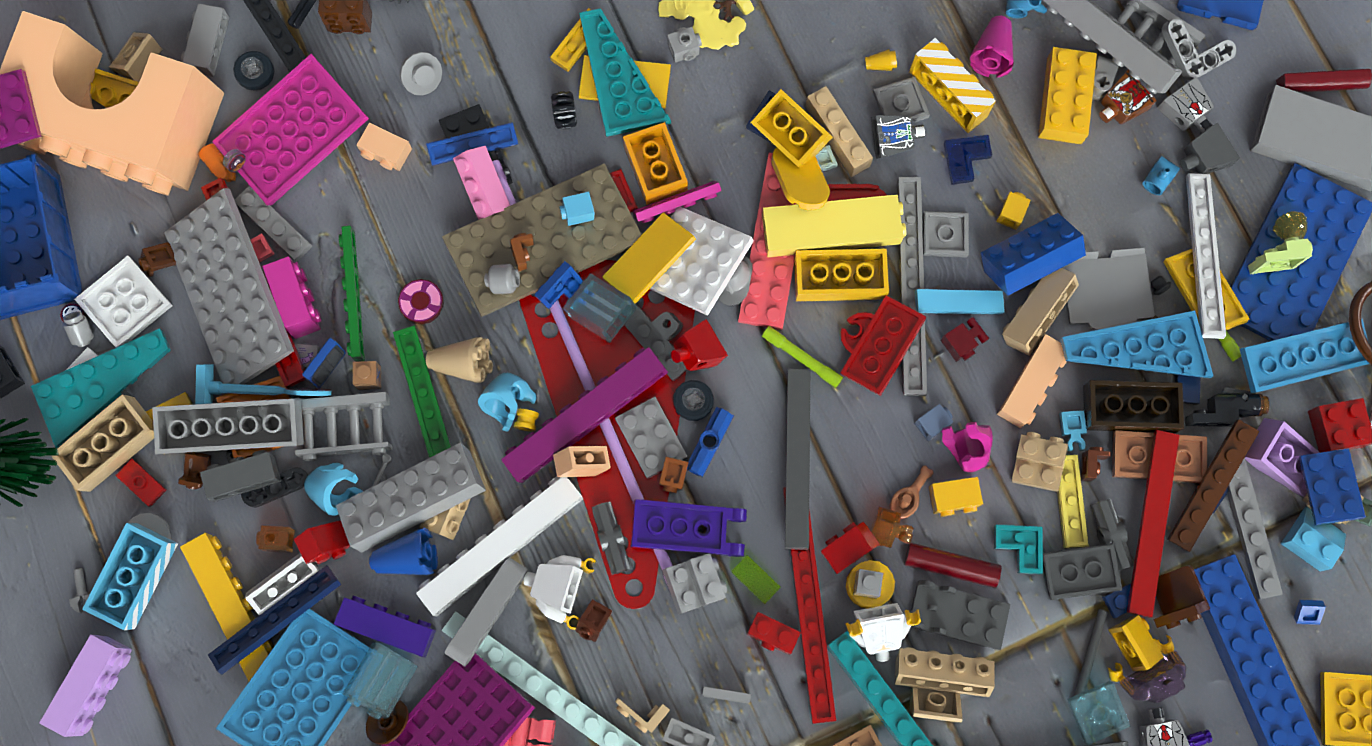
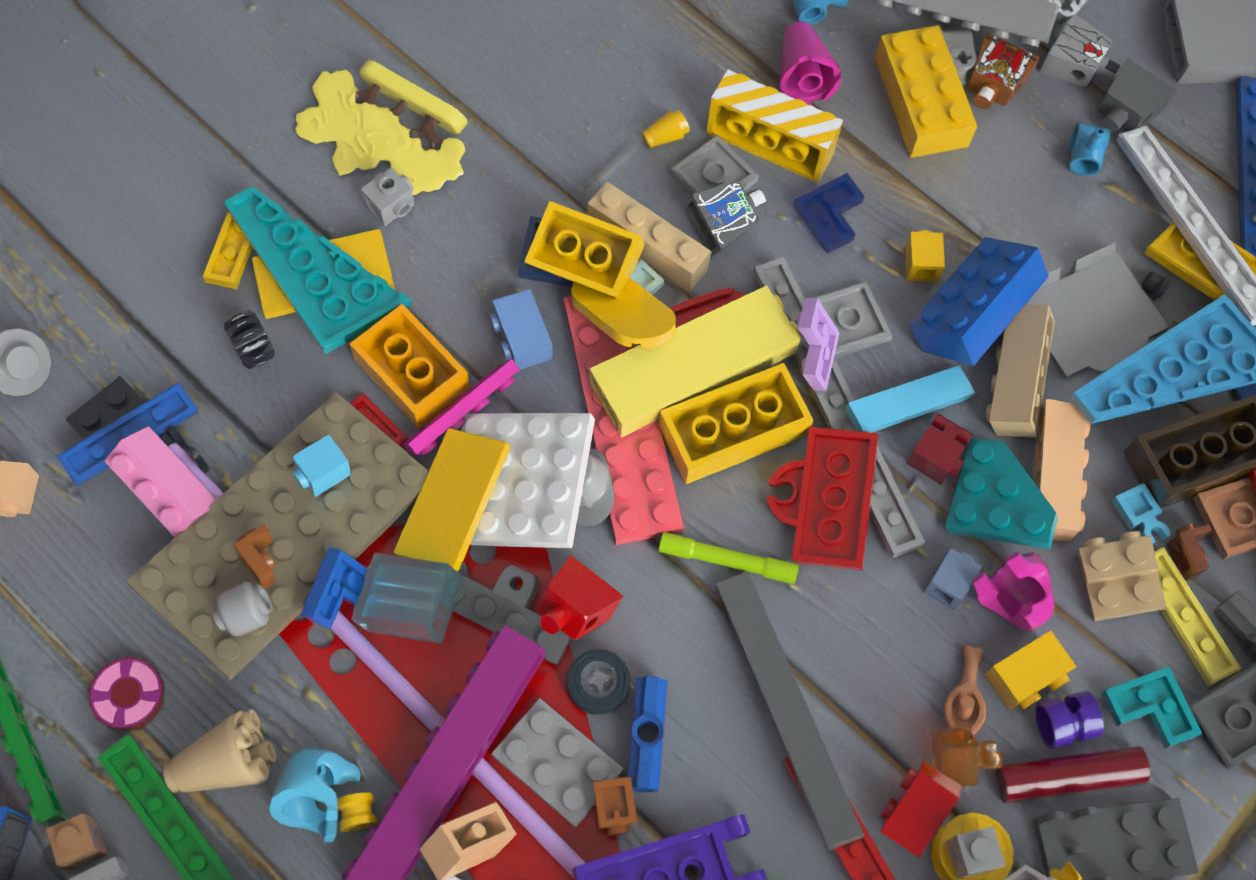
camera: 25 degrees left, 10 degrees down
none -> medium blue brick [489,289,553,370]
none -> lavender plate [797,298,839,391]
none -> teal plate [945,438,1058,549]
none -> dark purple wheel [1035,691,1104,749]

